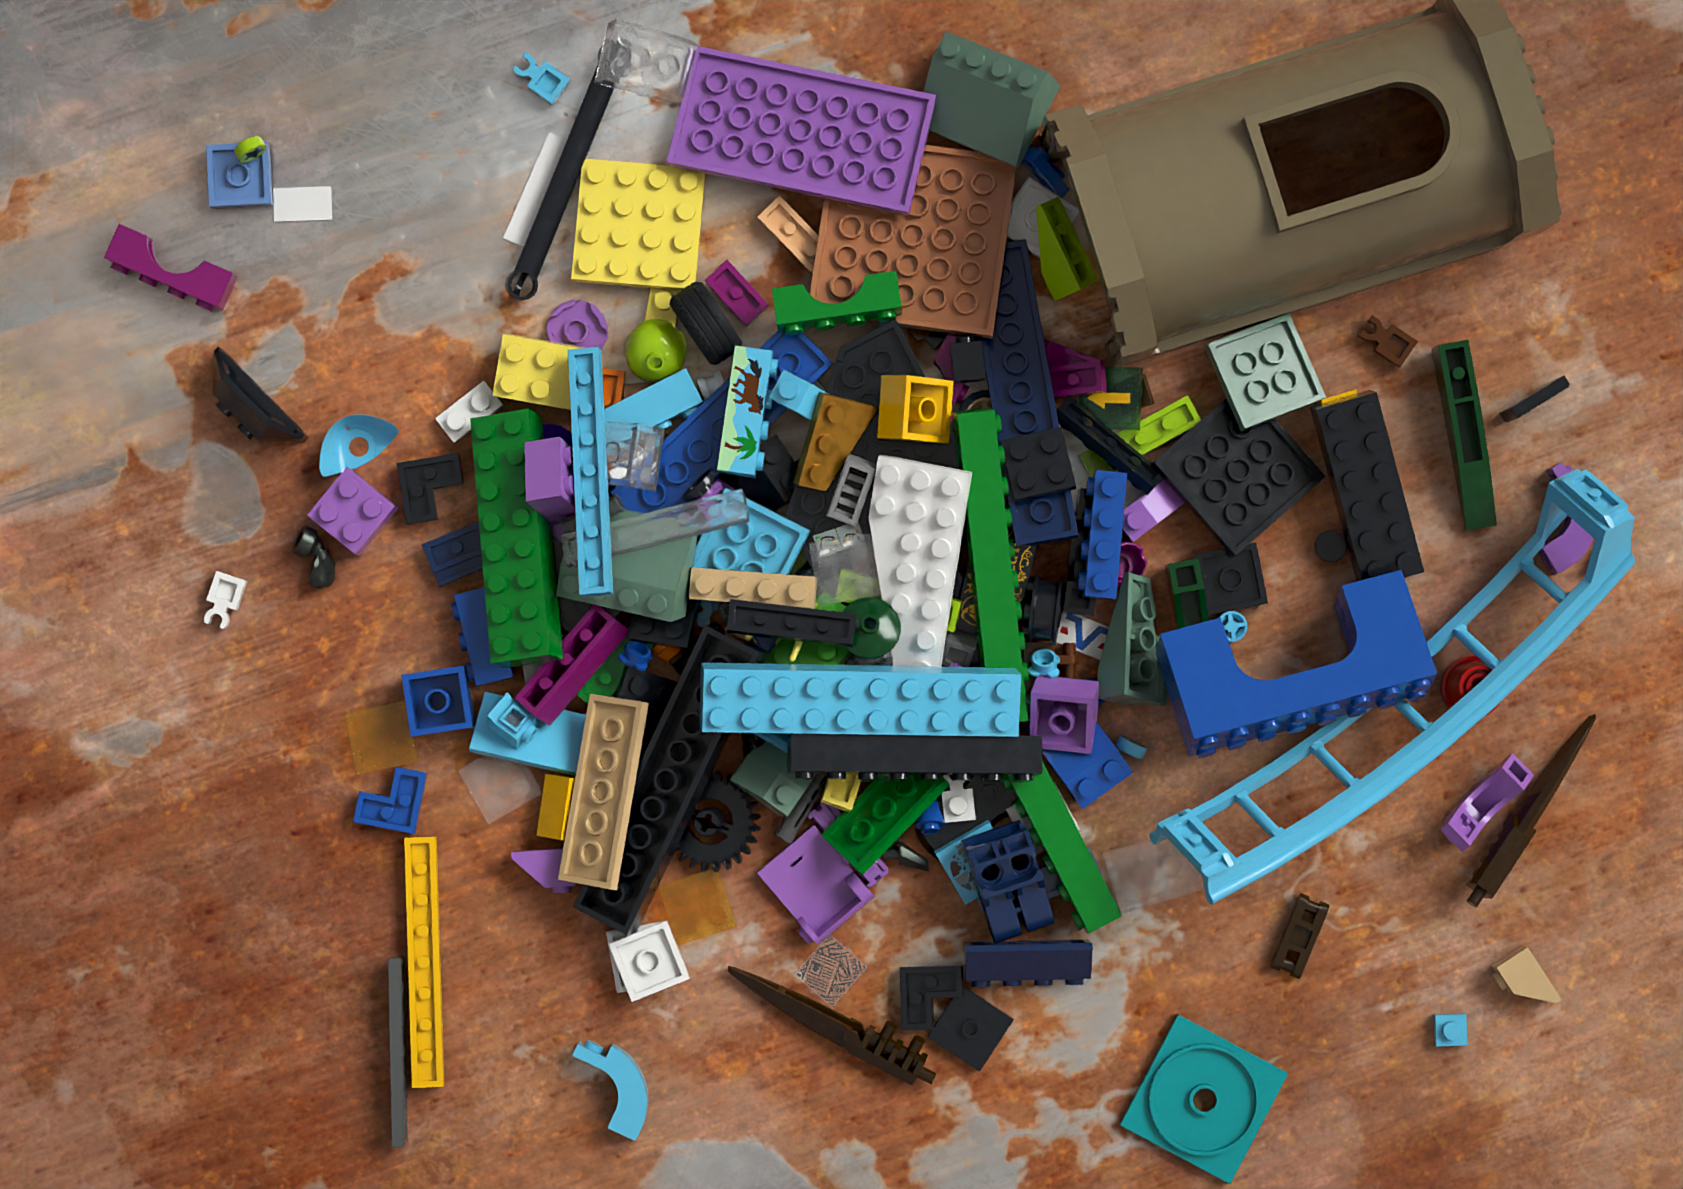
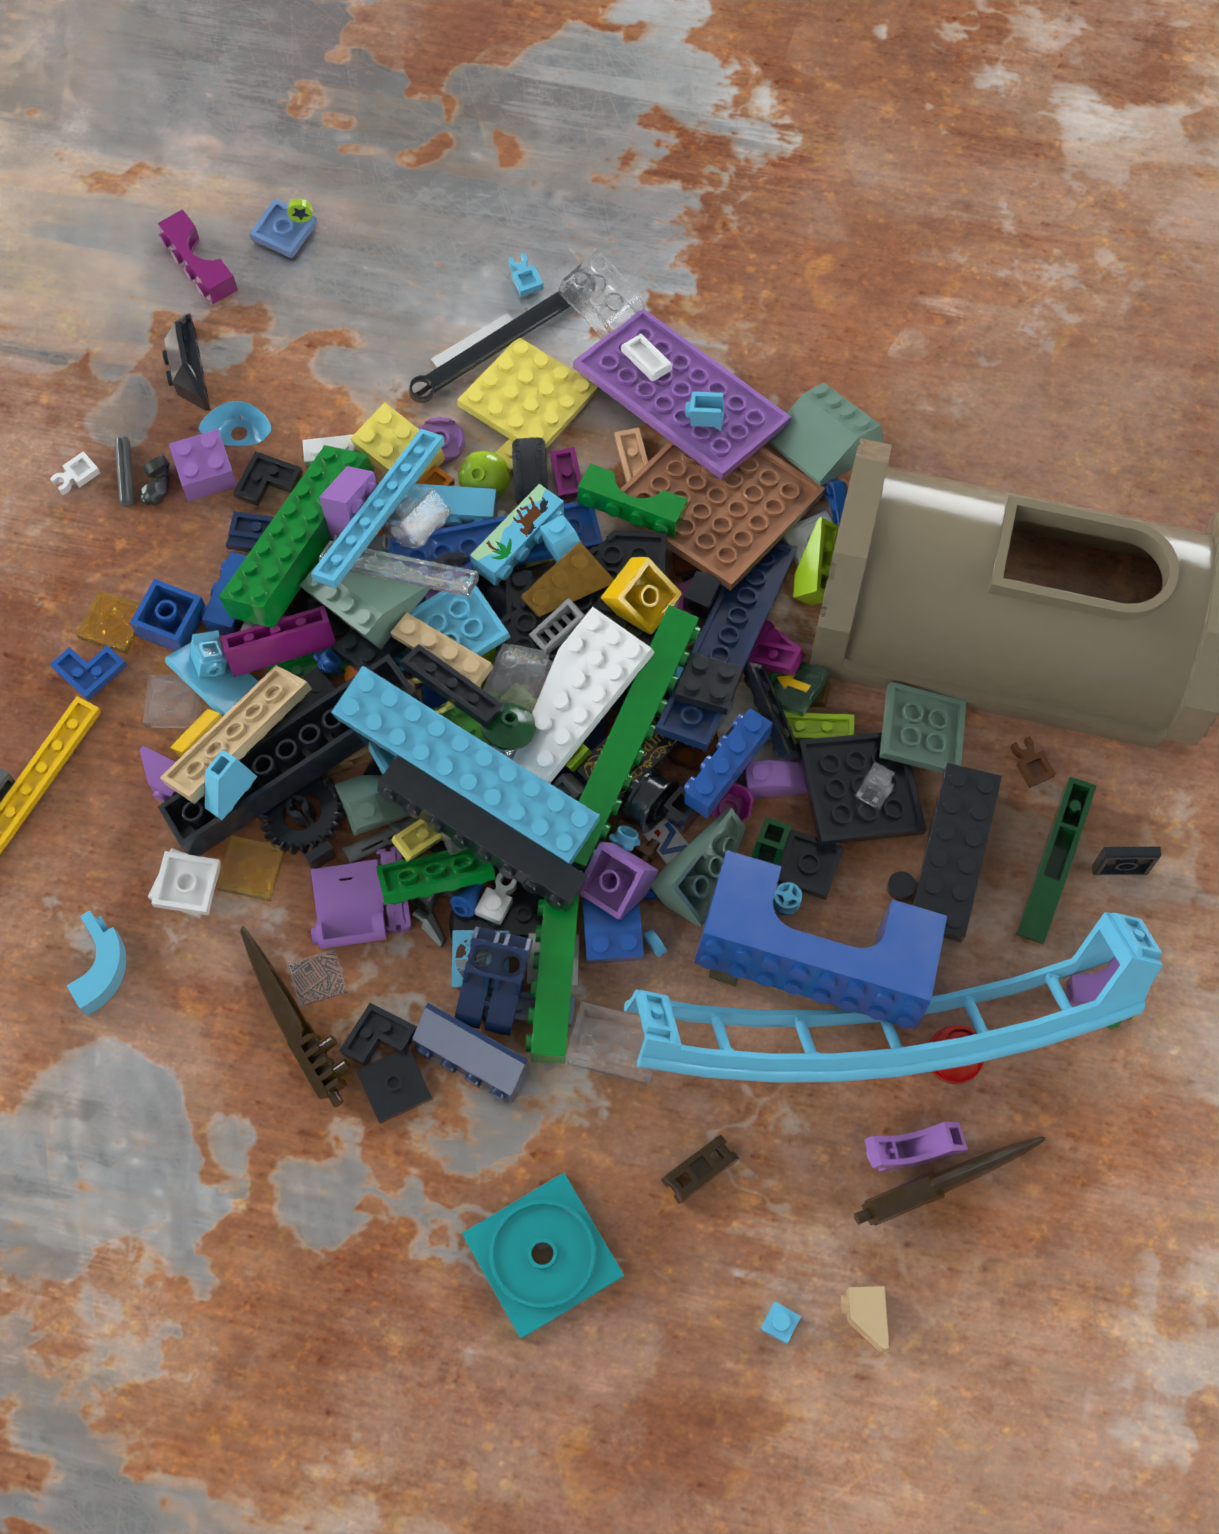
camera: 35 degrees right, 20 degrees down
white sticker [273,186,332,222] -> none
none -> dark grey axle [115,437,134,507]
none -> medium azure slope [205,749,257,820]
none -> black tile [304,841,336,869]
none -> white tile [621,334,673,382]
none -> medium azure window [686,392,724,432]
none -> clear brick [855,762,894,810]

